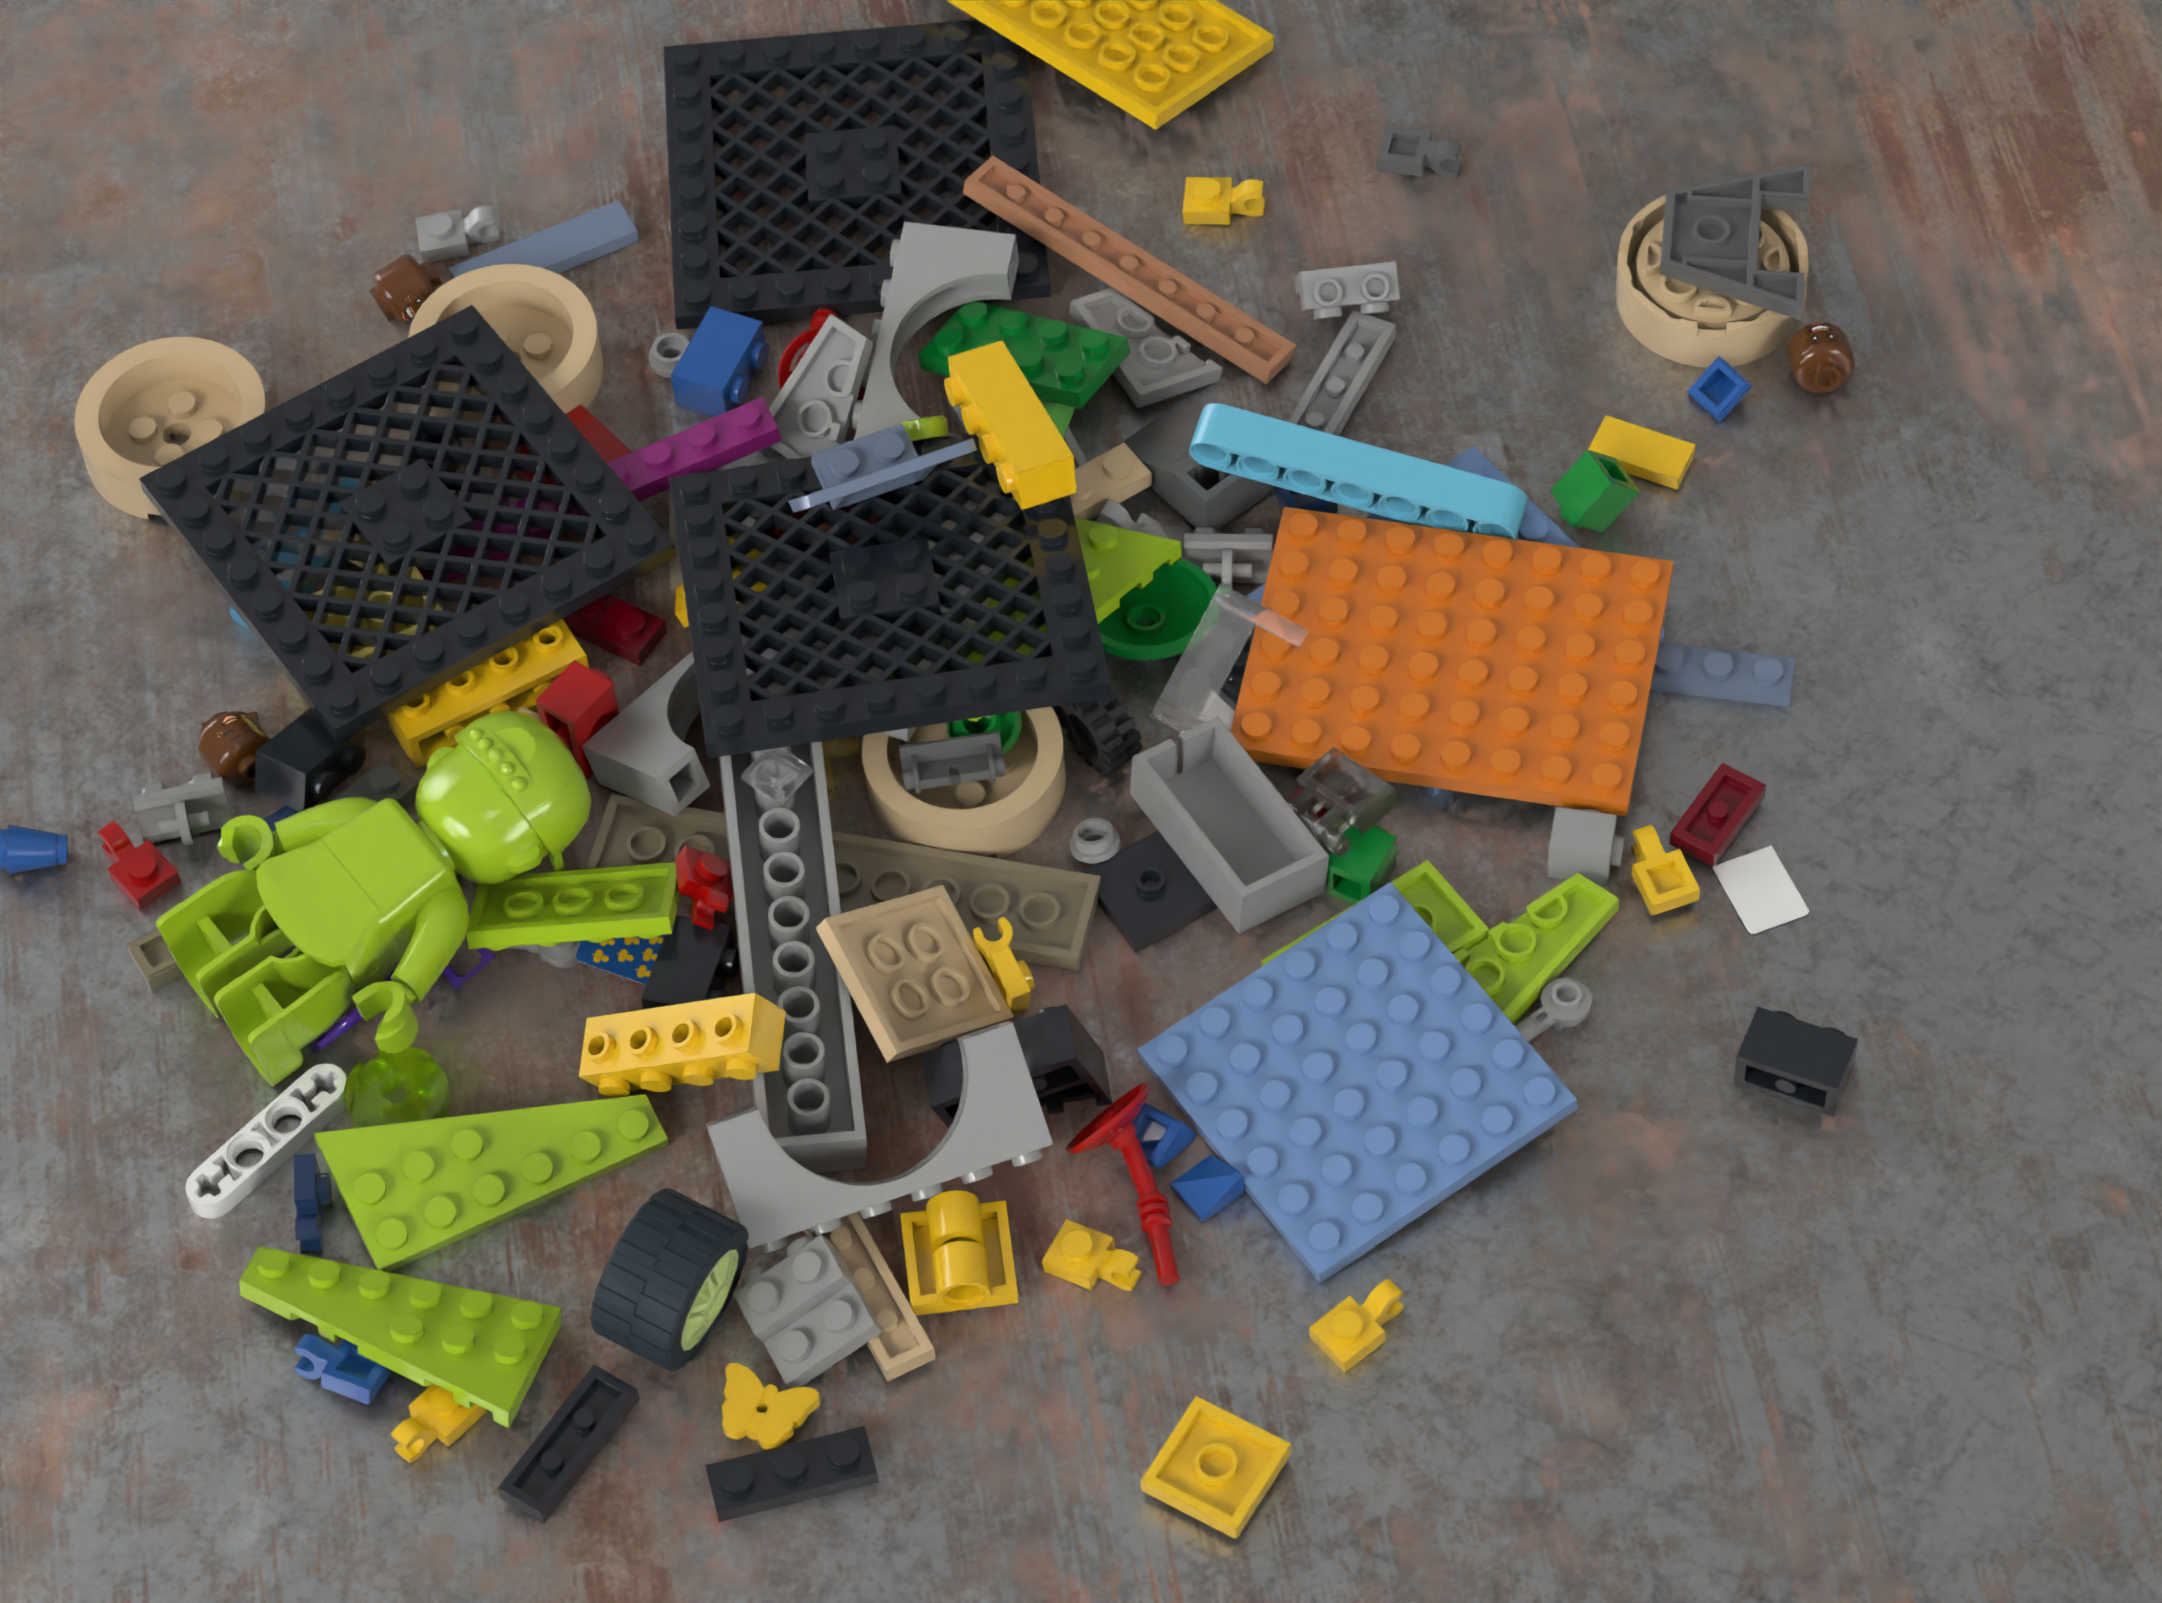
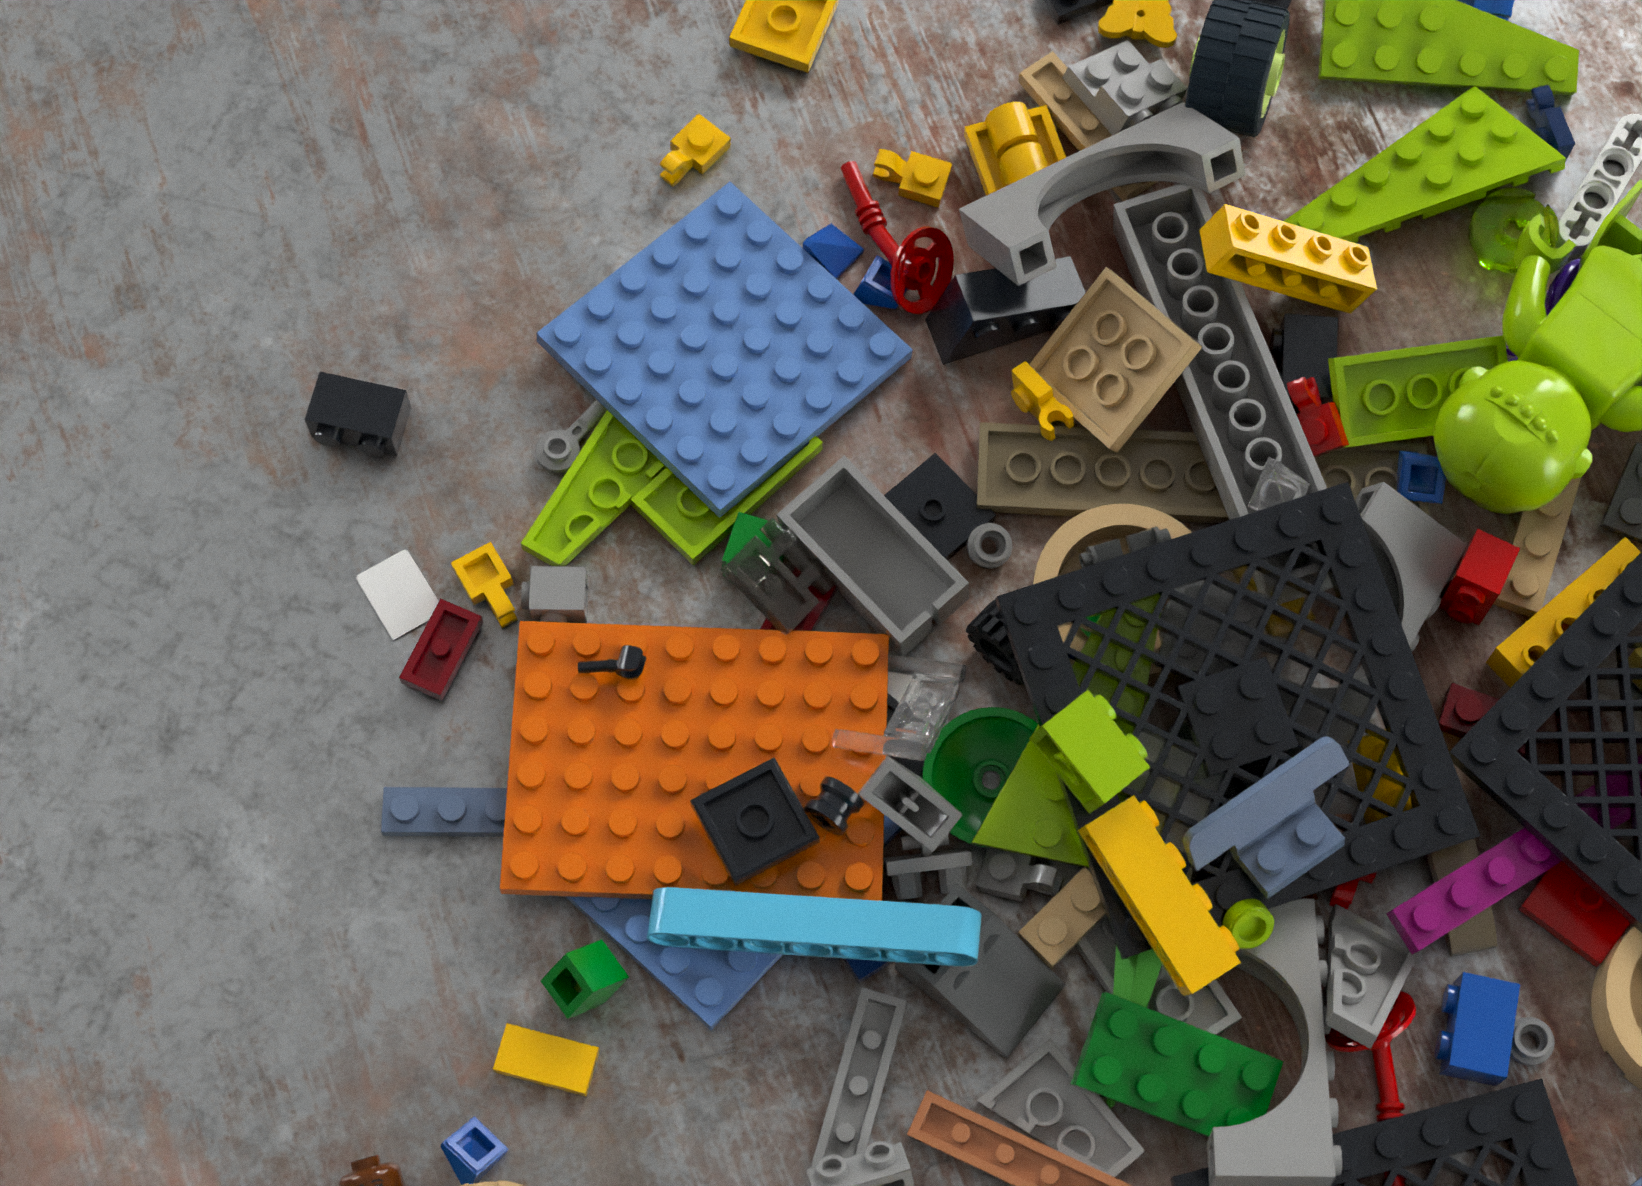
camera: 165 degrees right, 15 degrees up
none -> black hand [578,645,646,680]
none -> black plate [690,757,820,886]
none -> black wheel [804,776,864,836]
none -> light grey slope [858,756,962,852]
none -> lime brick [1029,690,1150,814]
none -> blue slope [1397,451,1446,504]

